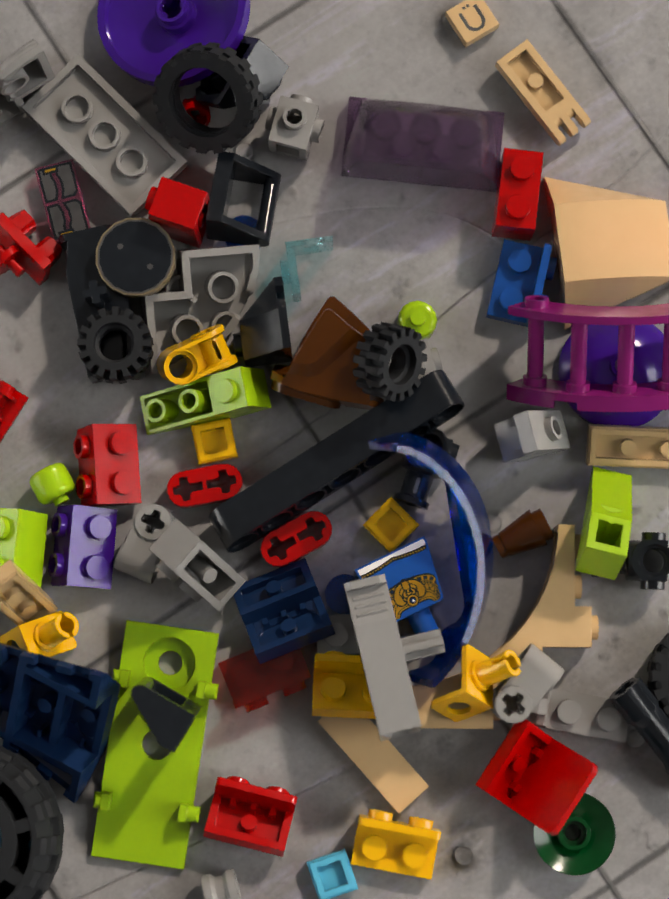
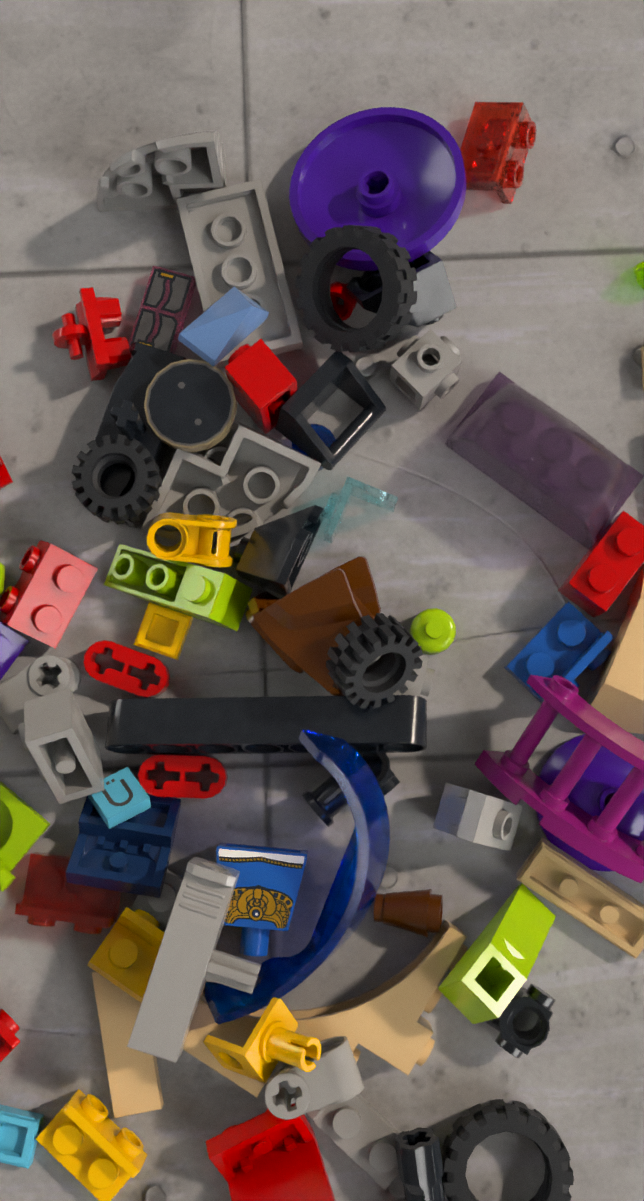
camera: 35 degrees right, 0 degrees up
clear blue tile [325,574,359,614] -> none
yellow tile [363,497,419,553] -> none
none -> medium azure tile [88,767,151,829]
none -> medium blue slope [178,286,269,367]

